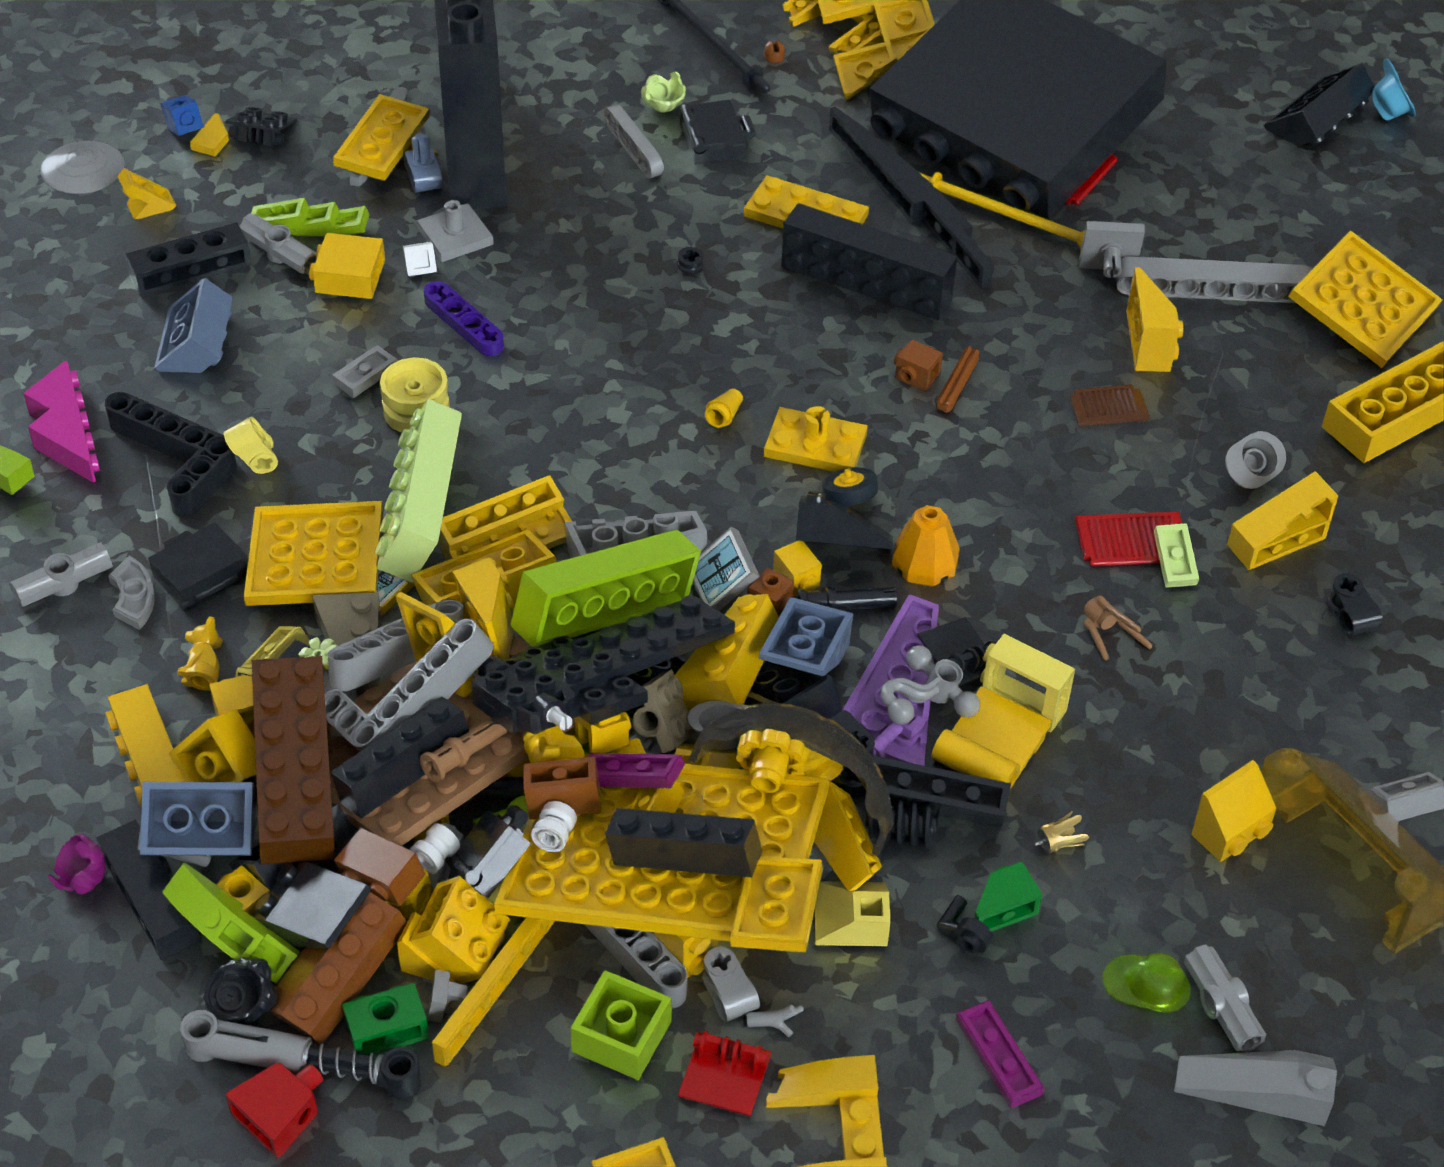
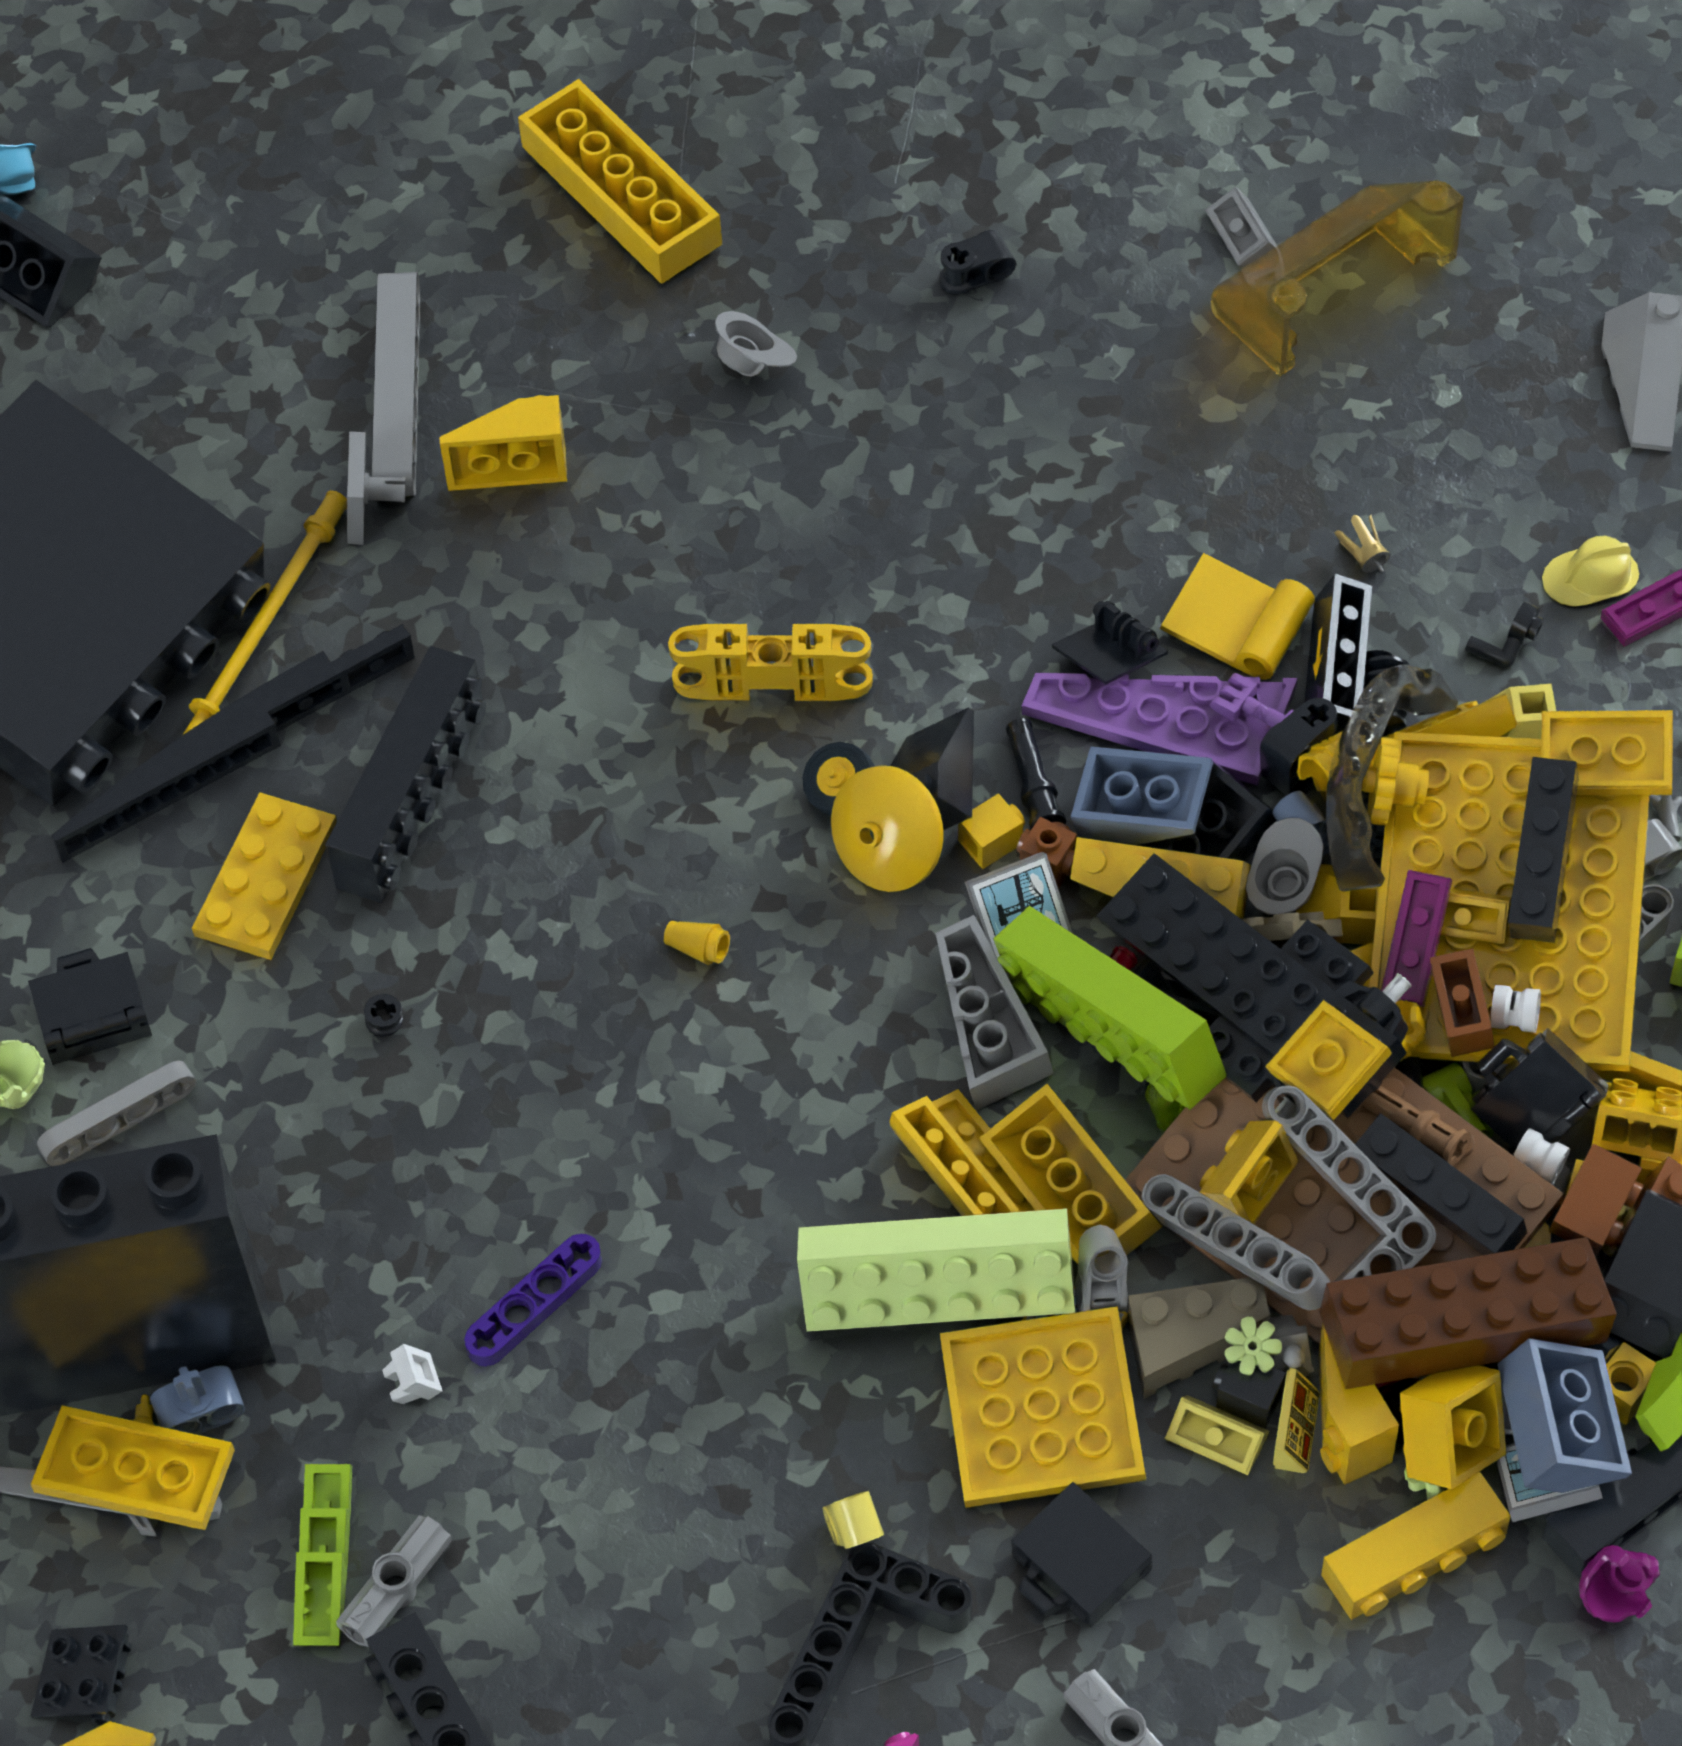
camera: 90 degrees left, 10 degrees up
light grey tile [108,555,155,630] -> none
sand blue slope [154,278,233,373] -> none
yellow animal [177,616,223,691] -> none
yellow brick [309,233,385,299] -> none
light grey plate [332,345,398,398] -> none
light yellow wheel [380,357,450,433] -> none
light grey tile [417,200,493,262] -> none
yellow slope [452,557,515,660] -> none
yellow plate [764,406,868,472] -> none
light grey piece [880,645,980,725] -> none
light orange cone [892,505,960,586] -> none
dark orange brick [894,339,943,392] -> none
dark orange axle [936,346,980,413] -> none
green slope [974,862,1043,932] -> none
light yellow window [980,634,1075,733] -> none
reddish brown window [1069,384,1150,427] -> none
red window [1074,511,1183,566] -> none
medium nougat plant [1083,596,1152,661] -> none
clear neon green piece [1103,952,1190,1013] -> none
yellowish green plate [1154,523,1199,588] -> none
light grey piece [1184,944,1266,1053] -> none
yellow slope [1191,760,1276,862] -> none
yellow wedge [1227,471,1338,570] -> none
yellow plate [1288,230,1443,368] -> none
none -> yellow piece [668,624,873,701]
none -> yellow dish [831,766,943,892]
none -> light grey piece [1075,1225,1128,1312]
none -> yellow tile [1265,1000,1392,1121]
none -> light yellow piece [1542,536,1639,607]

